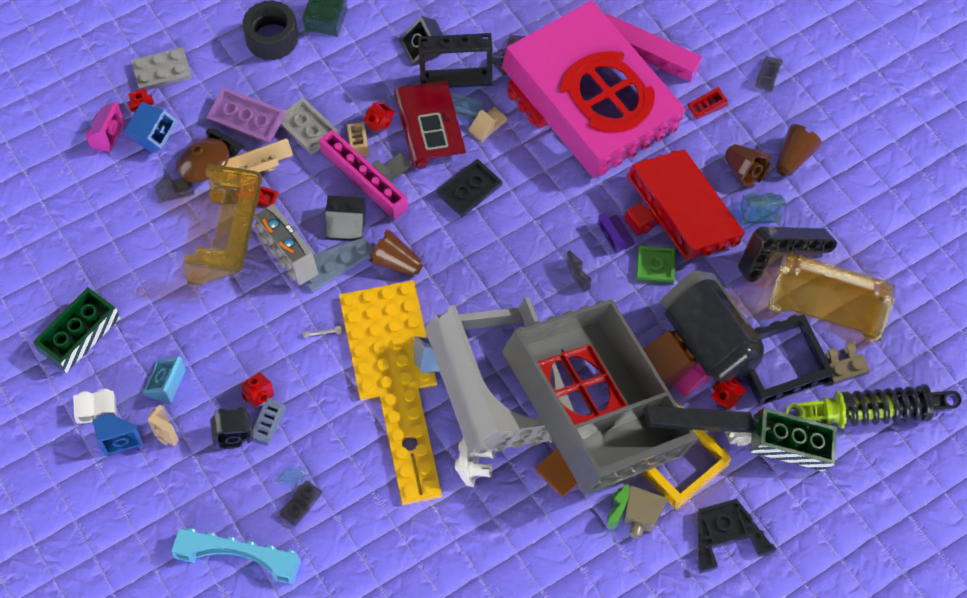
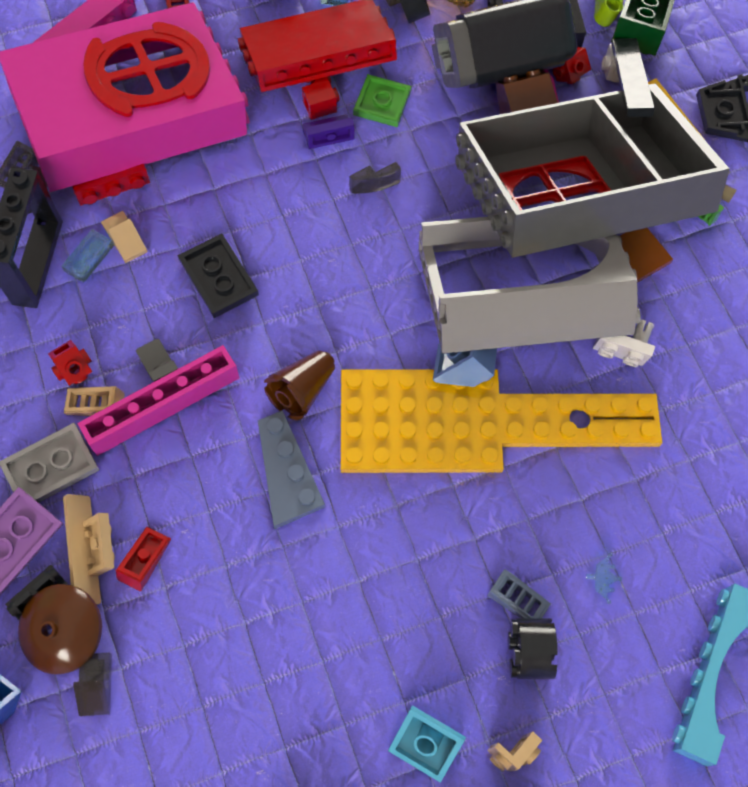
camera: 80 degrees left, 5 degrees up
clear yellow windscreen [184,164,262,285] -> none
red brick [241,372,274,408] -> none
brick [254,204,319,286] -> none
clear smoke slope [280,480,322,527] -> none
light grey hinge [302,326,342,338] -> none
slope [325,195,366,241] -> none
dark red door [394,80,466,169] -> none

